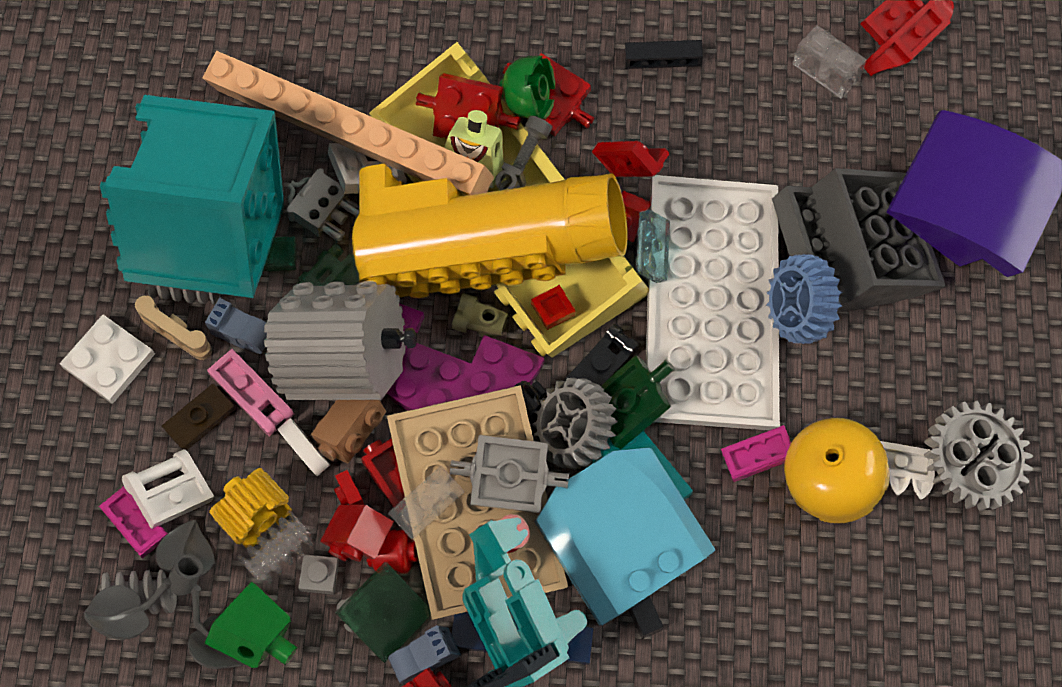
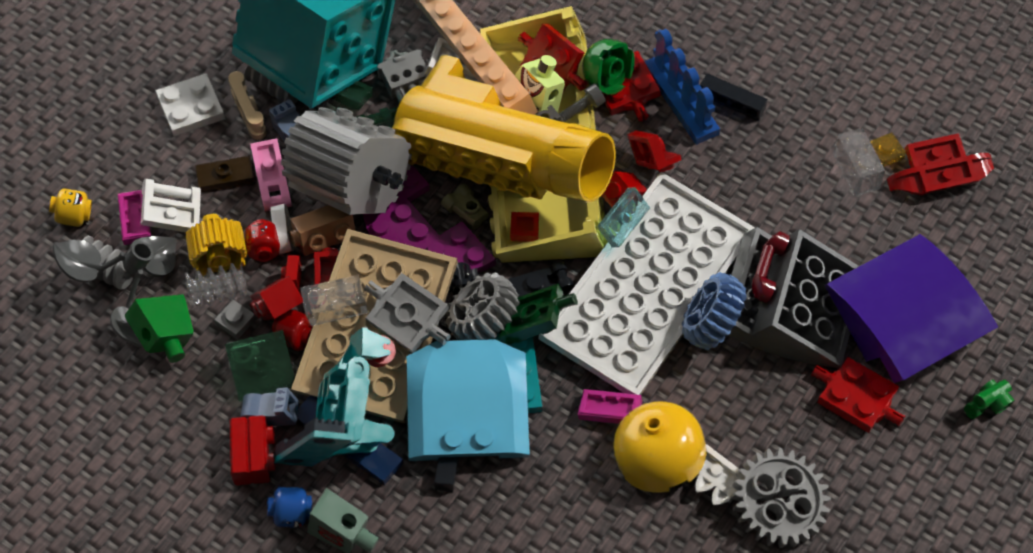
camera: 30 degrees right, 10 degrees down
none -> yellow head [49,188,92,227]
none -> red head [244,219,280,262]
none -> blue fence [644,29,720,145]
none -> dark red bar [752,231,790,303]
none -> red plate [811,357,905,433]
none -> clear yellow plate [867,133,906,168]

